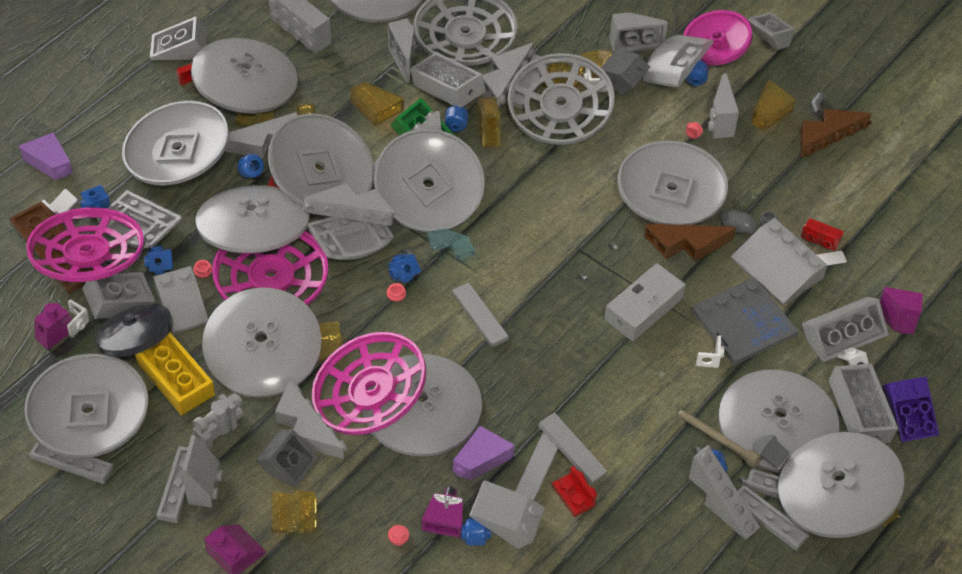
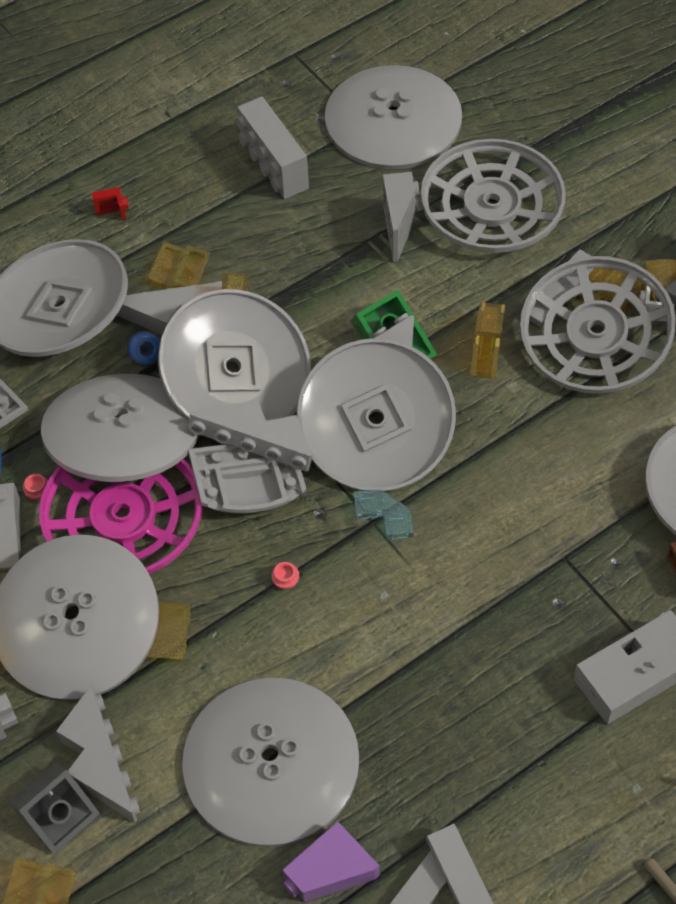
camera: 20 degrees right, 5 degrees up
light grey slope [150,16,207,60] -> none
light grey dish [191,38,298,113] -> none
dark pink dish [312,332,427,435] -> none
clear yellow slope [350,81,404,126] -> none
blue brick [388,254,421,283] -> none
light grey brick [410,52,486,107] -> none
blue head [445,105,469,132] -> none
light grey tile [452,282,509,348] -> none
light grey slope [482,43,535,110] -> none

